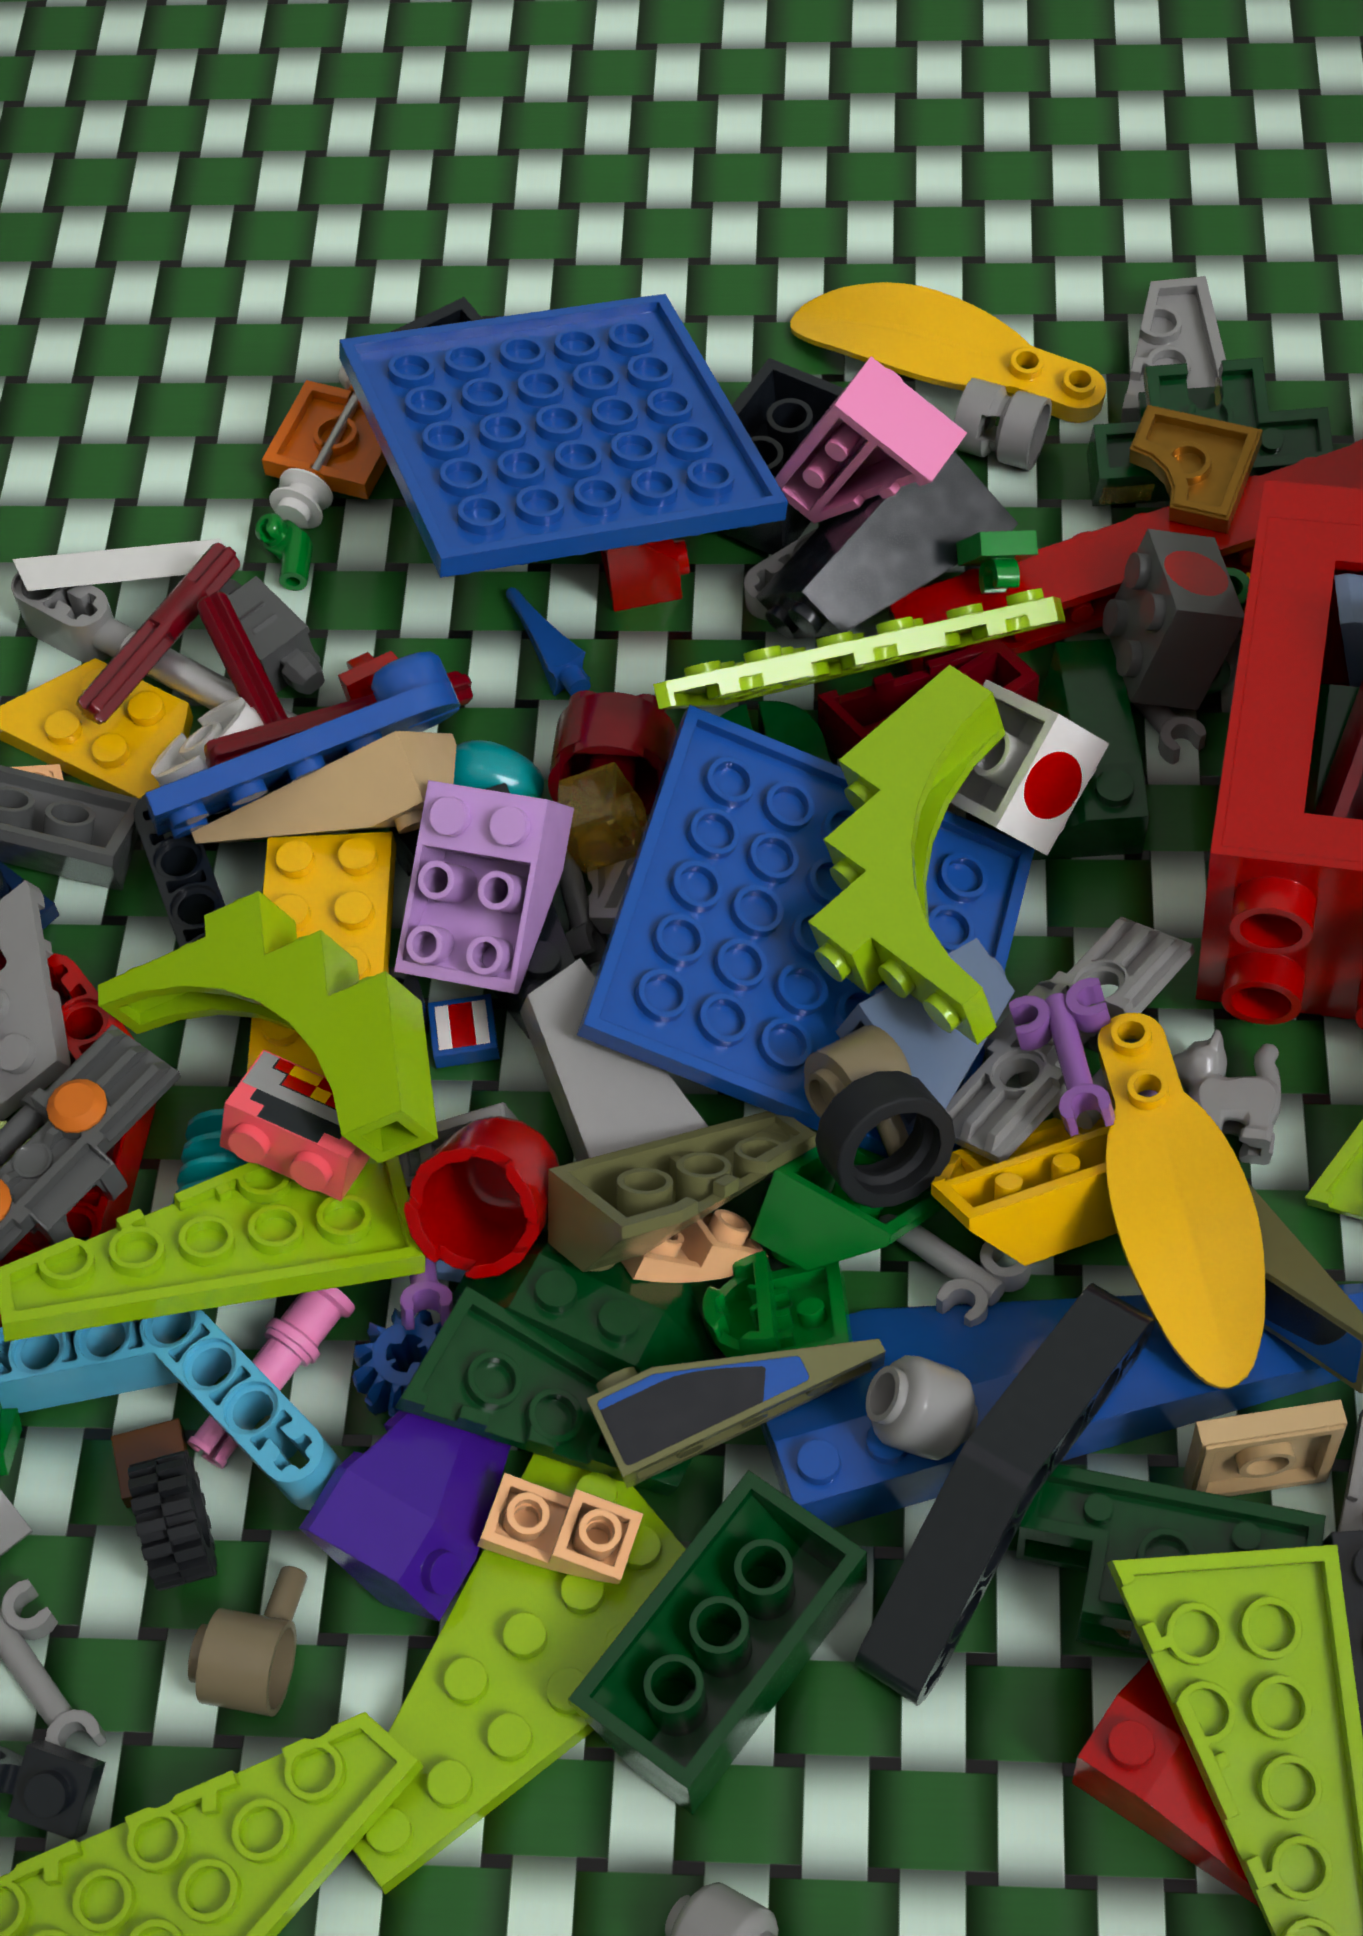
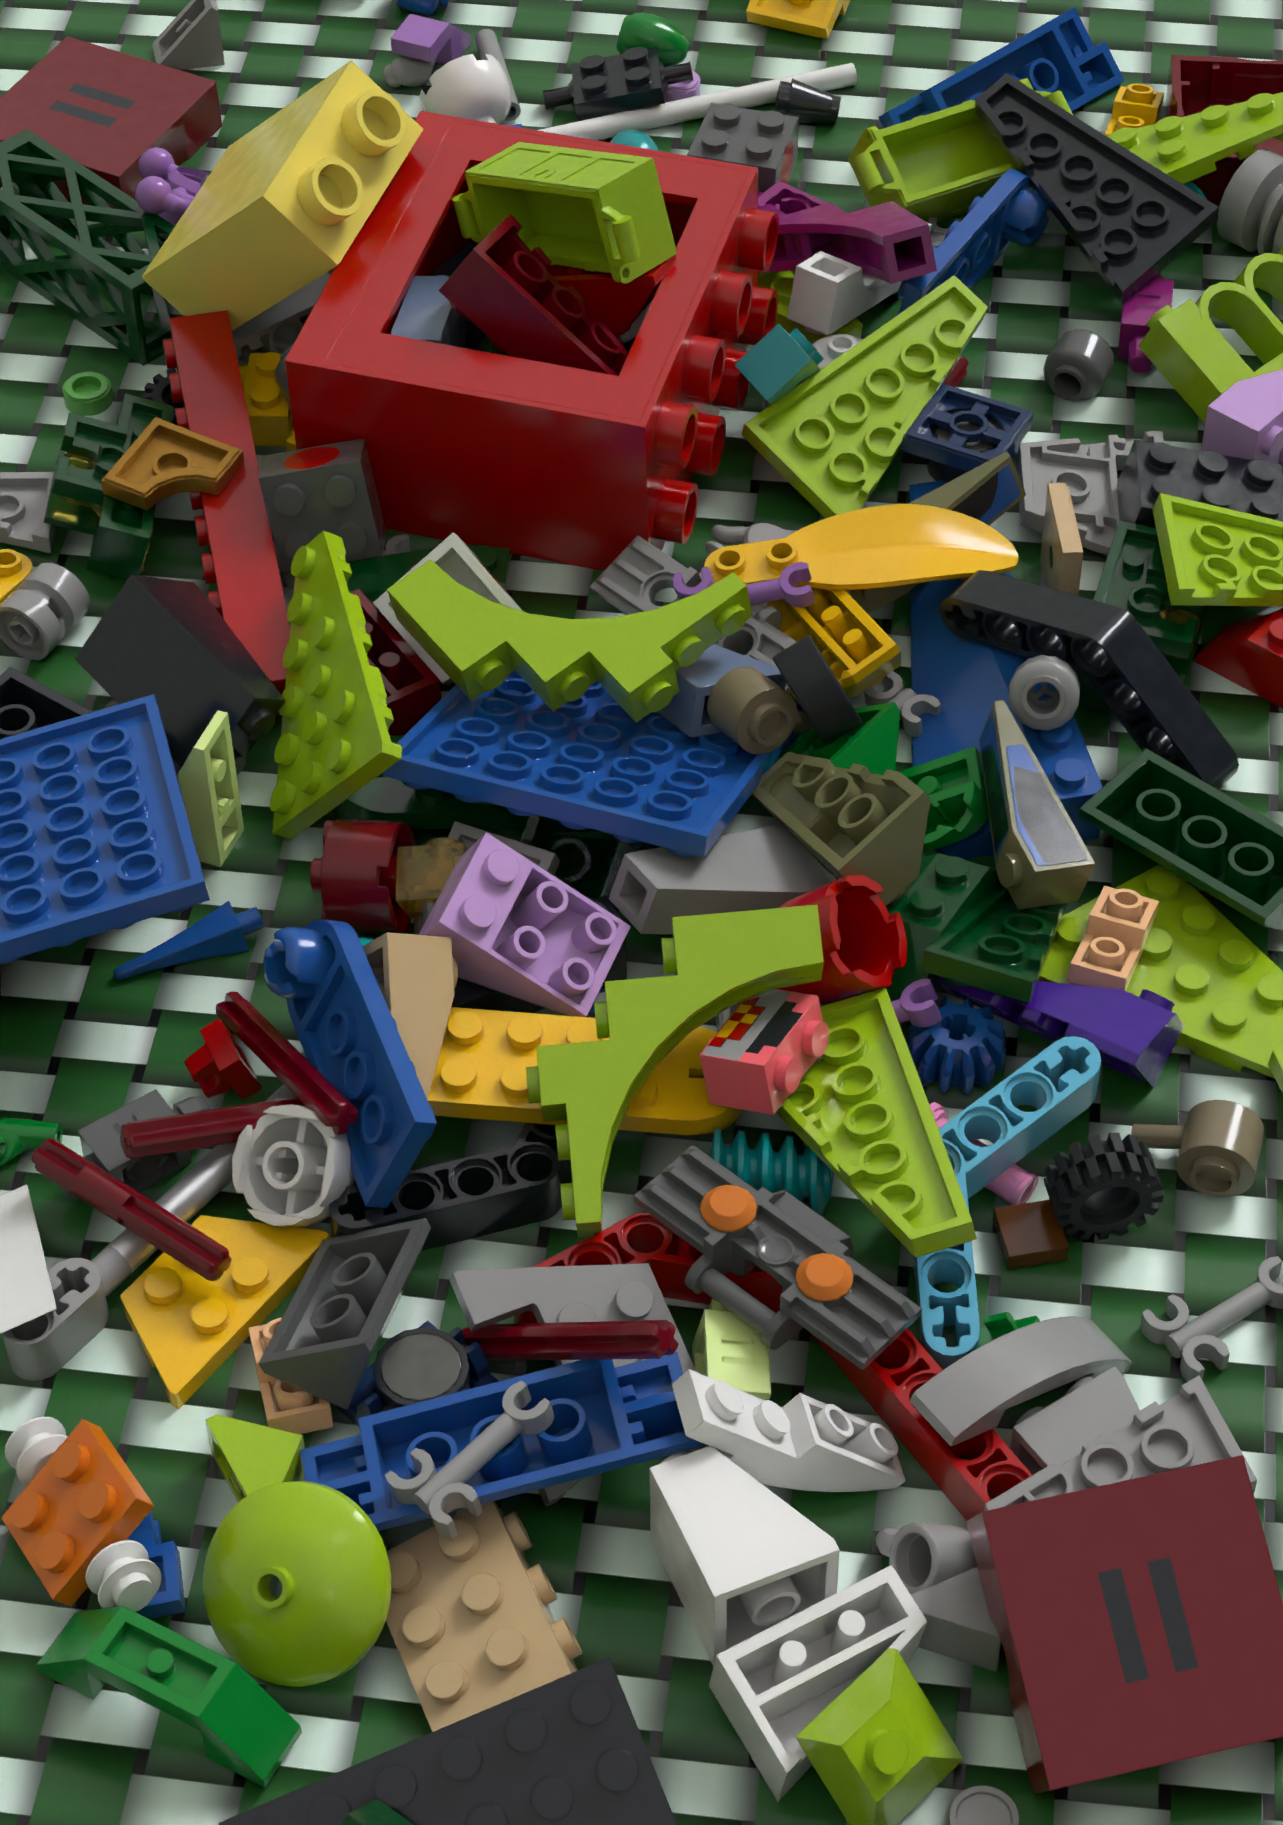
camera: 90 degrees left, 10 degrees down
bright pink wedge [775,356,967,524] -> none
green tile [956,530,1038,594] -> none
none -> yellowish green slope [177,710,244,867]

